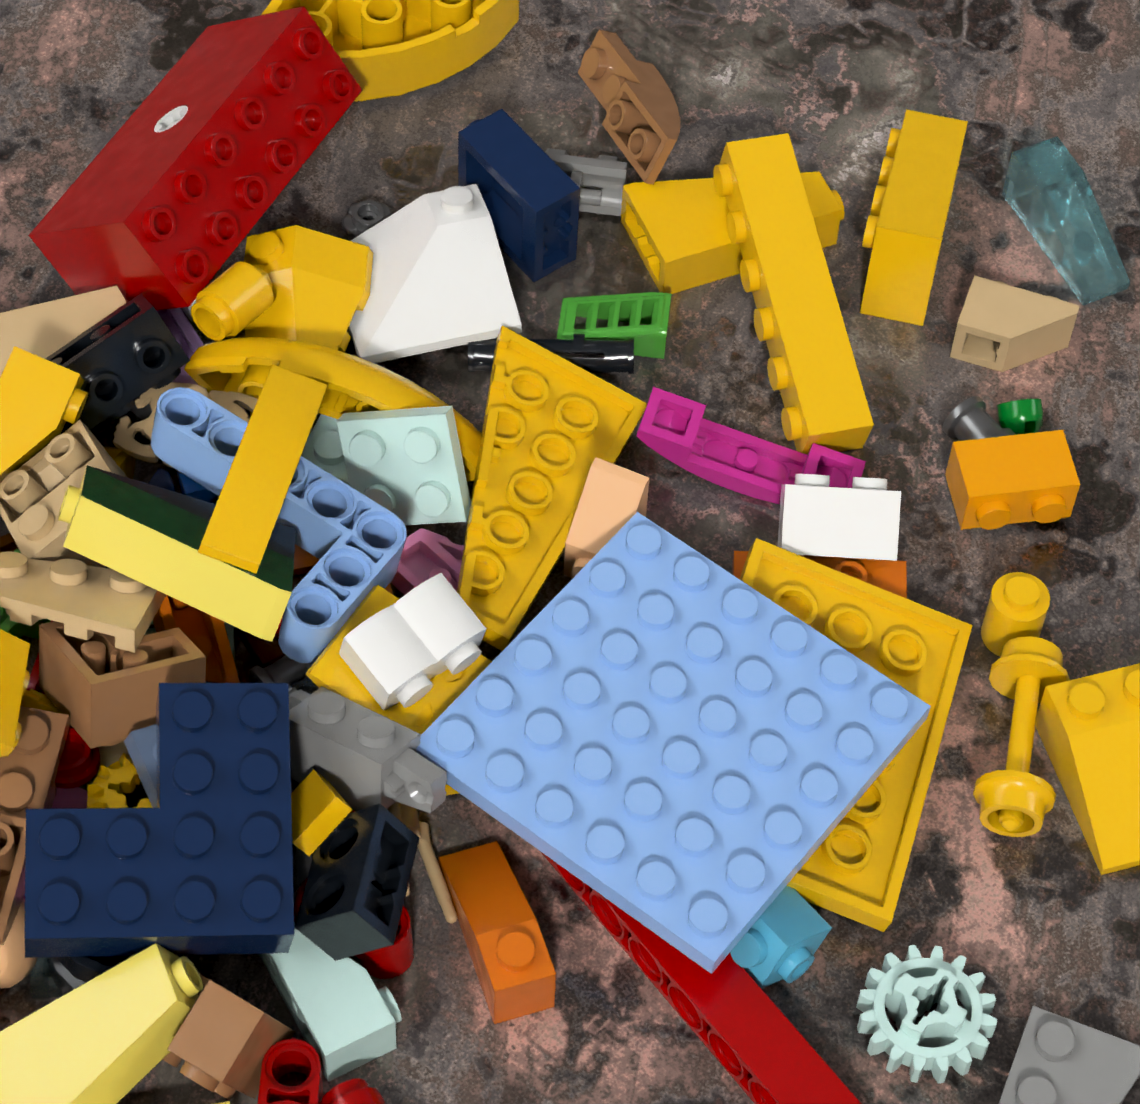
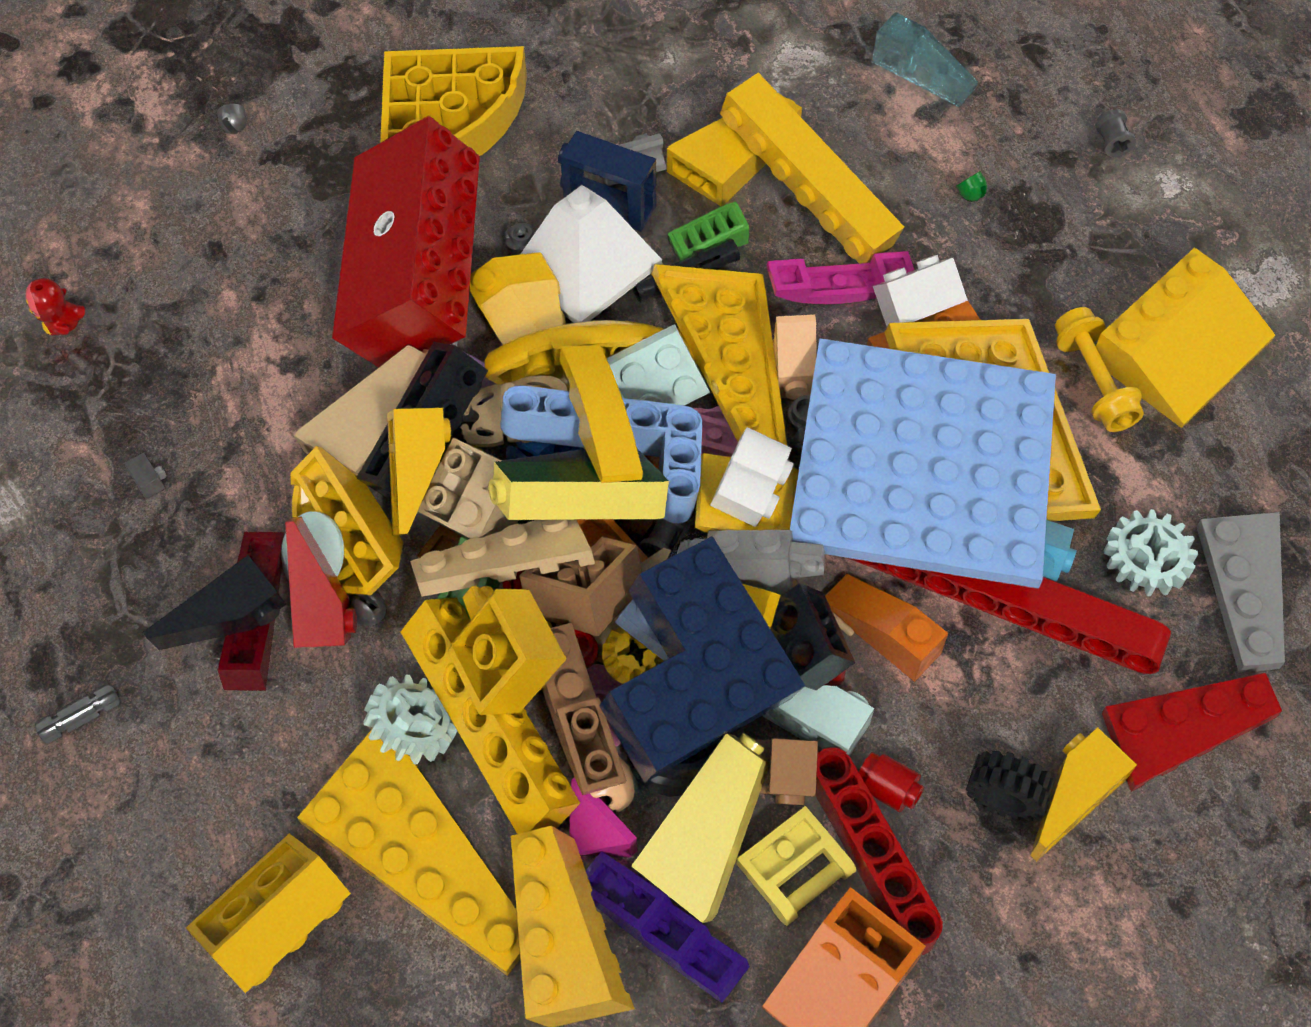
camera: 25 degrees left, 5 degrees up
yellow brick [191,261,274,341] -> none
medium nougat slope [577,29,680,185] -> none
yellow wedge [860,109,968,326] -> none
flat silver bush [942,396,1016,441] -> none
light orange brick [945,429,1080,530] -> none
tan slope [950,275,1080,372] -> none
yellow brick [981,572,1050,657] -> none

